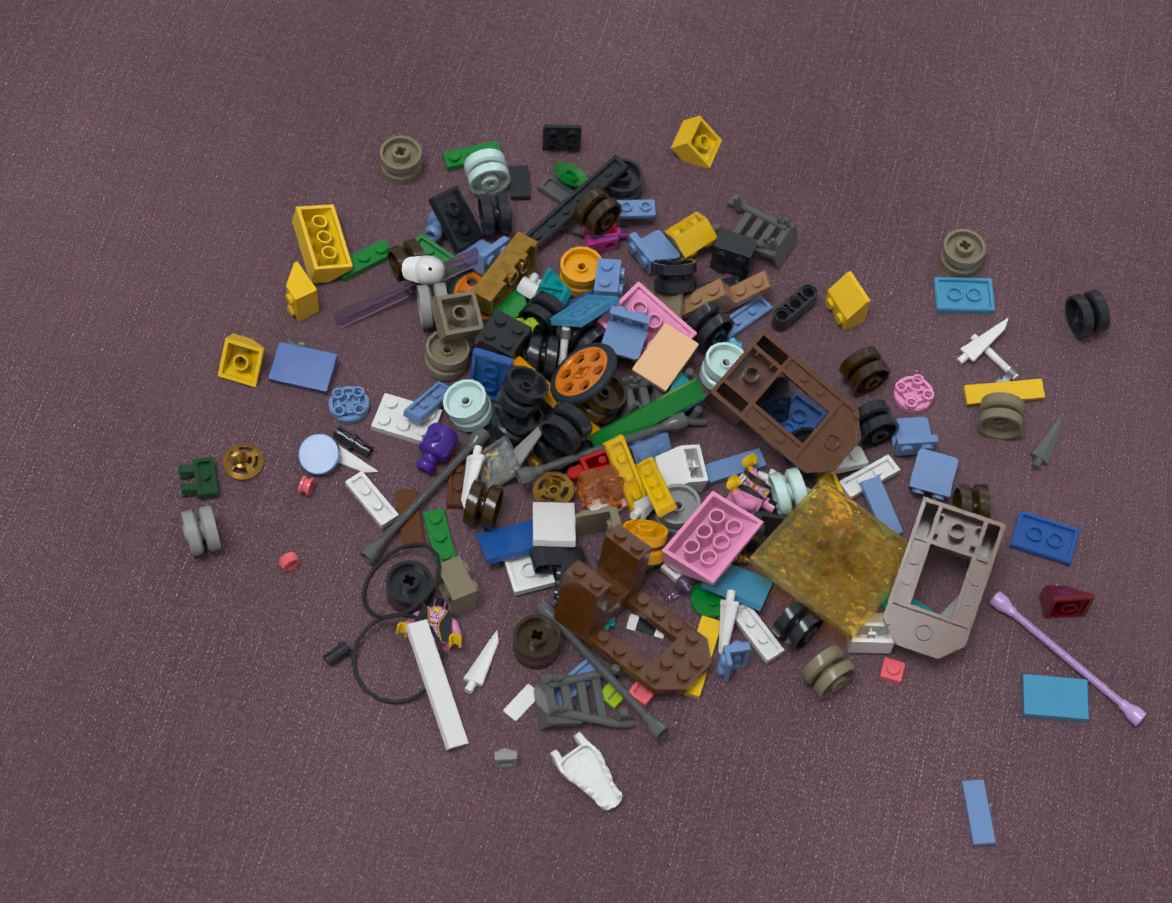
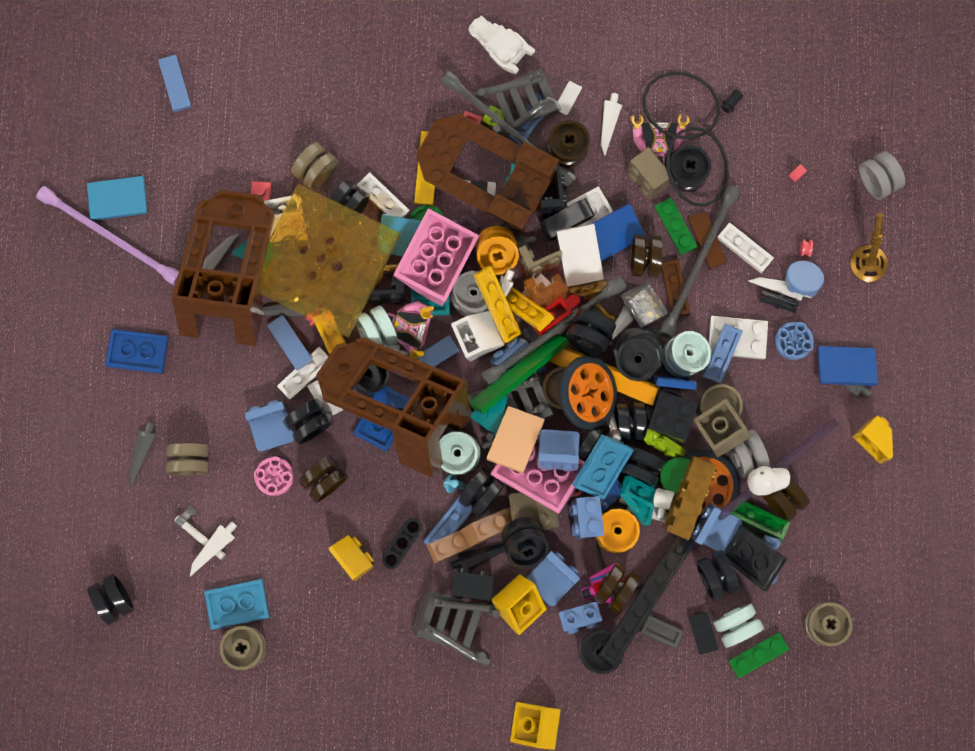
camera: 170 degrees right, 20 degrees up
dark green plate [178,457,219,499] -> none
yellow slope [218,333,265,387] -> none
yellow slope [292,204,353,283] -> none
green plate [340,239,390,282] -> none
white tile [405,619,468,750] -> none
dark purple piece [417,422,458,474] -> none
white bar [461,445,485,509] -> none
light grey plate [494,749,517,768] -> none
black bracket [542,124,582,152] -> none
green dish [553,162,588,188] -> none
medium blue bracket [717,641,751,682] -> none
white bar [718,589,739,654] -> none
medium blue bracket [909,449,958,500] -> none
dark brown wheel [952,484,991,519] -> none
yellow tile [963,379,1045,406] -> none
dark red slope [1039,584,1095,619] -> none

